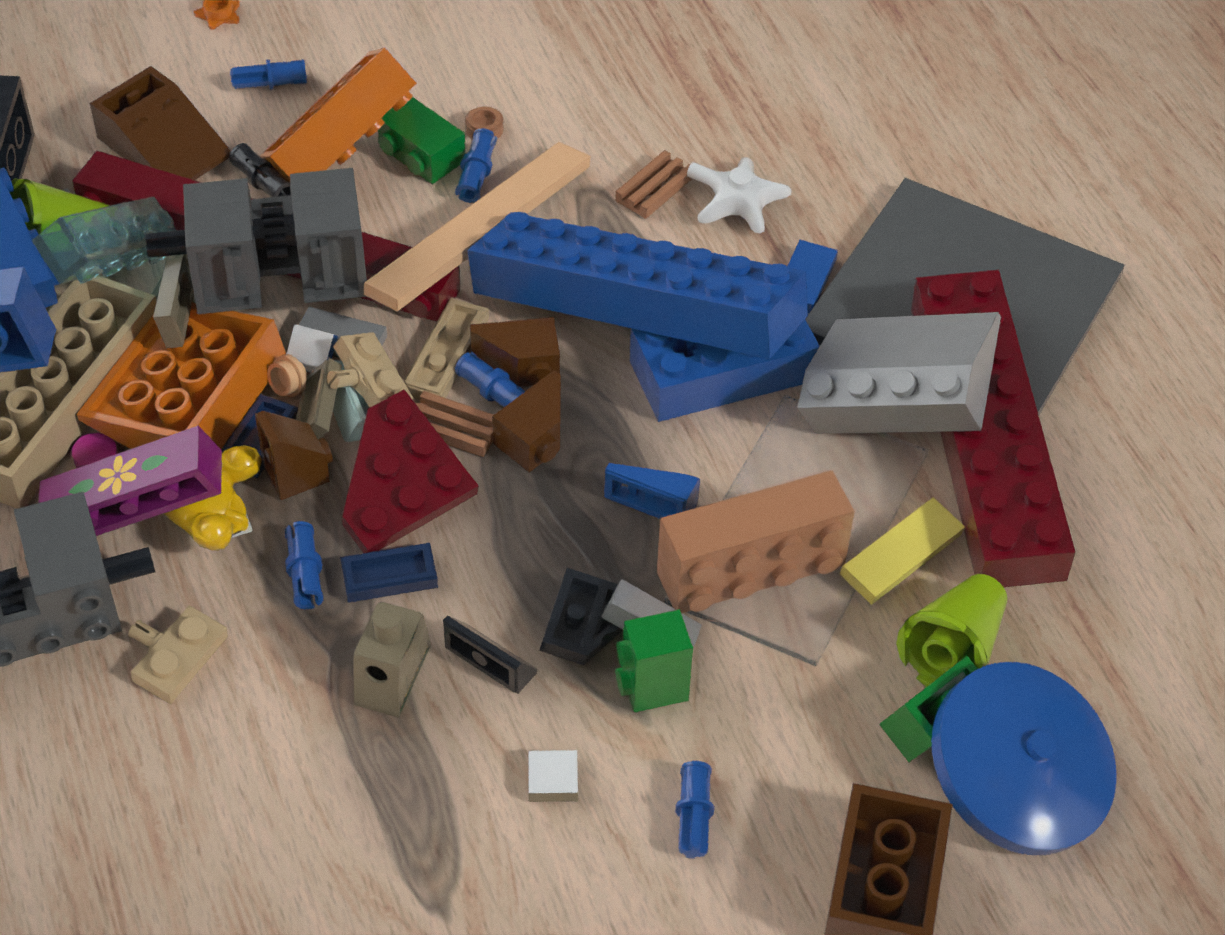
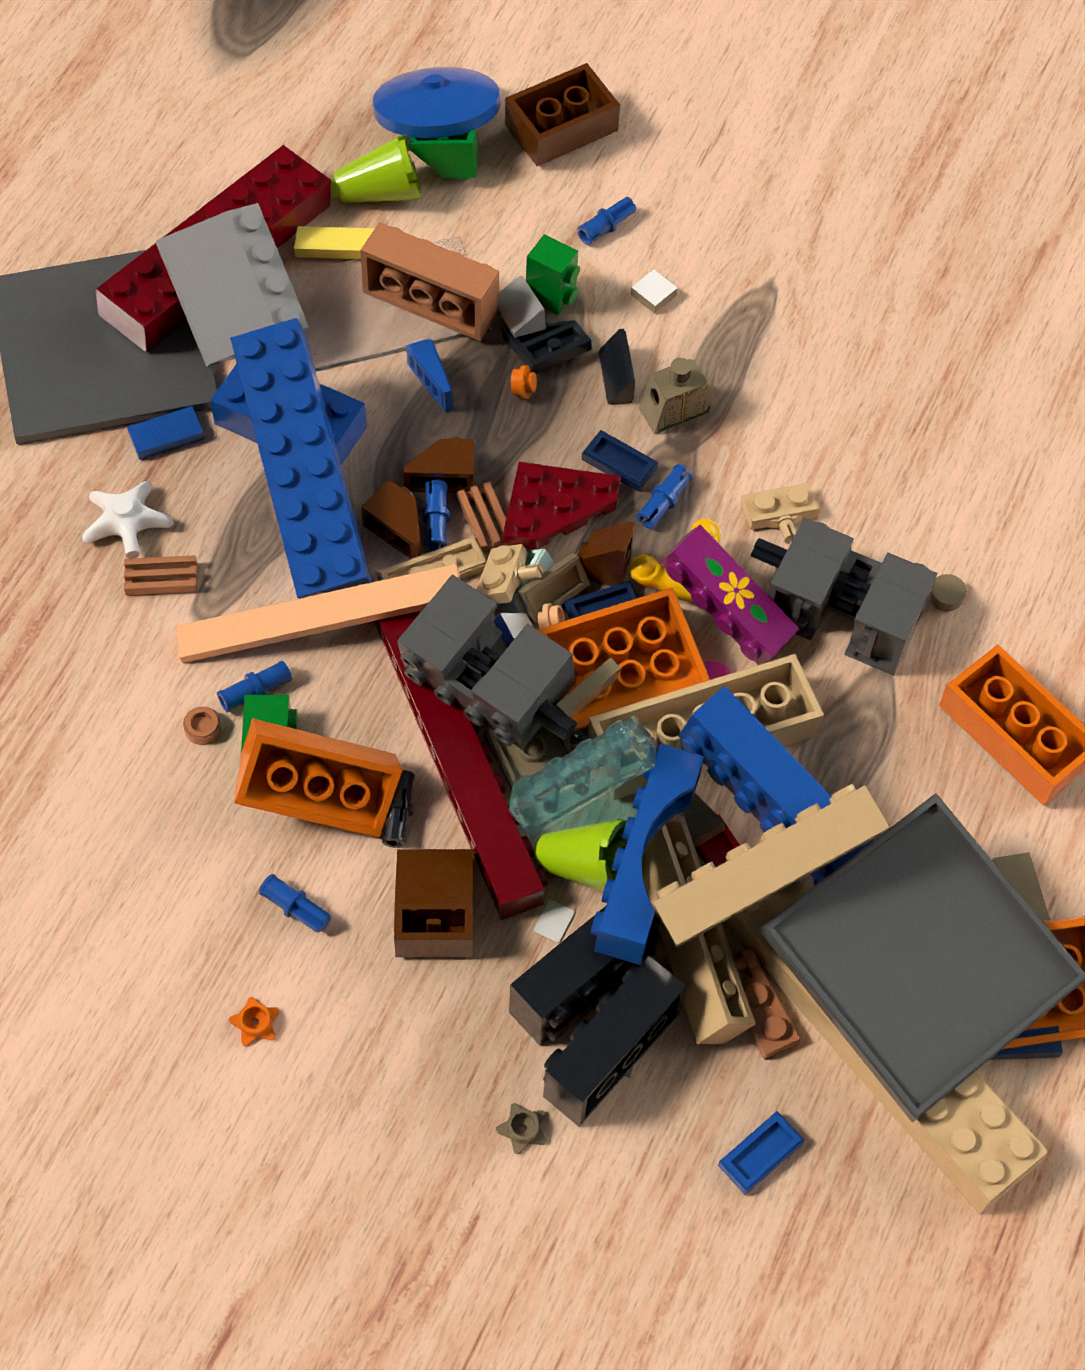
camera: 135 degrees left, 10 degrees up
none -> orange plate [511,365,537,399]

